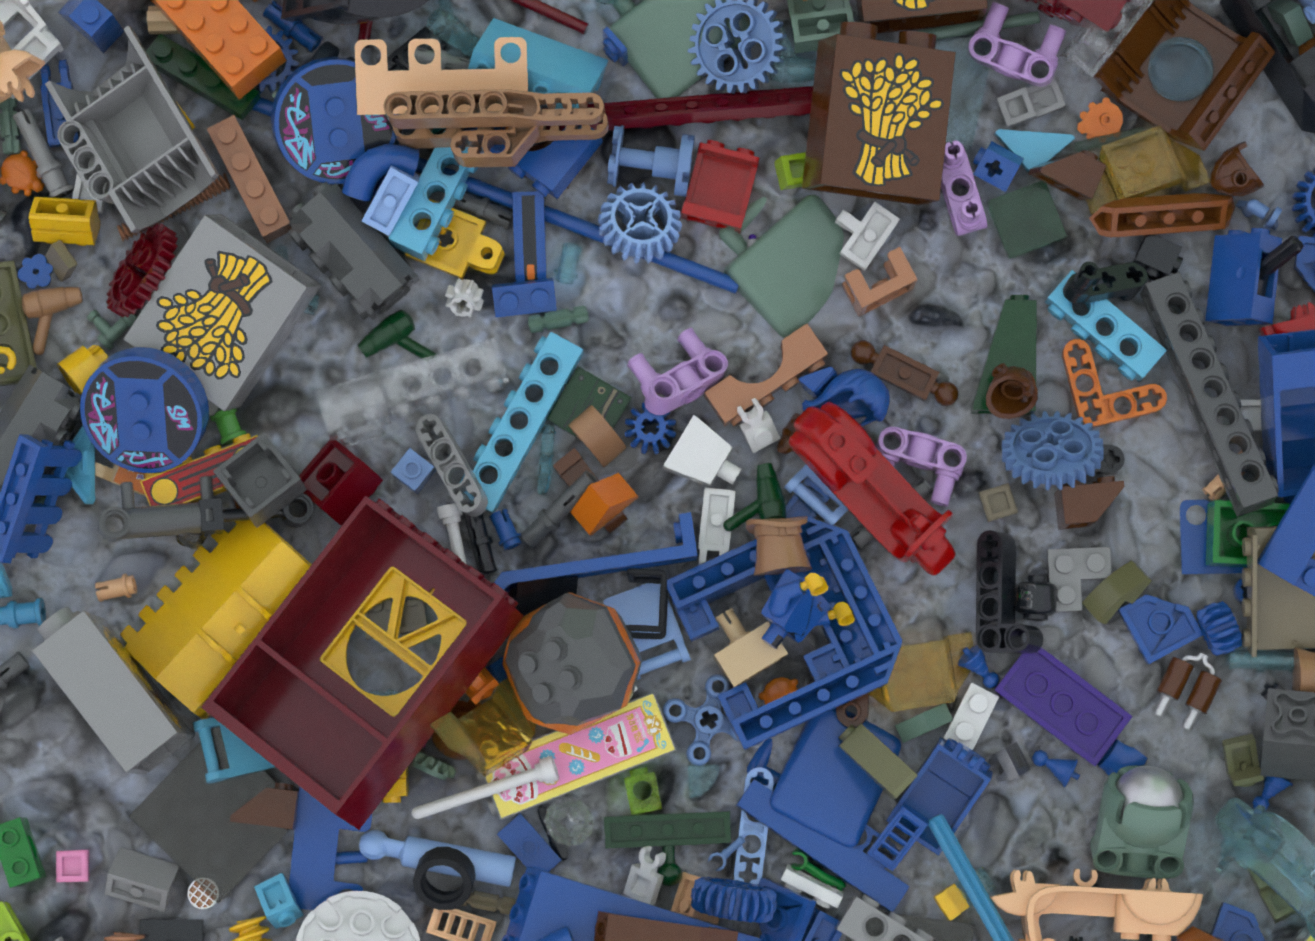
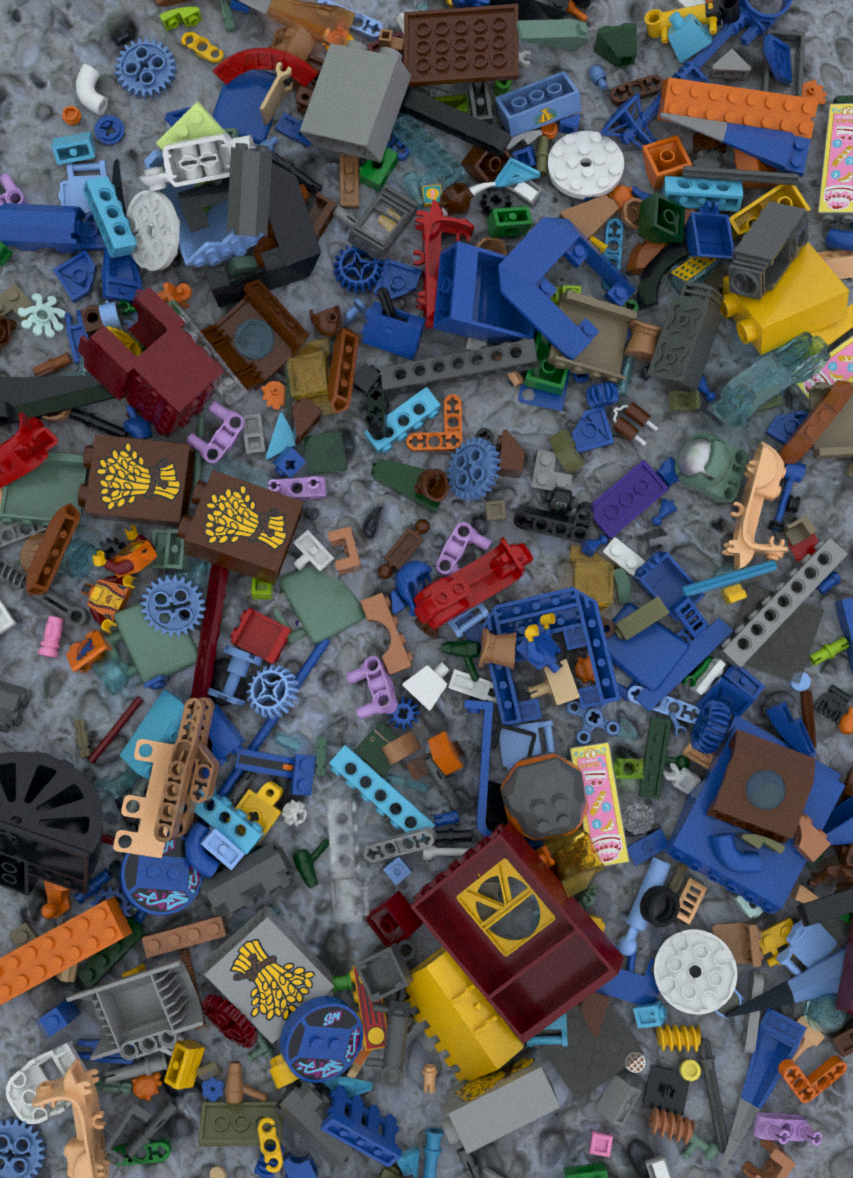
camera: 80 degrees left, 0 degrees up
white piece [411,756,559,819] -> none
white plate [737,398,781,453] -> none

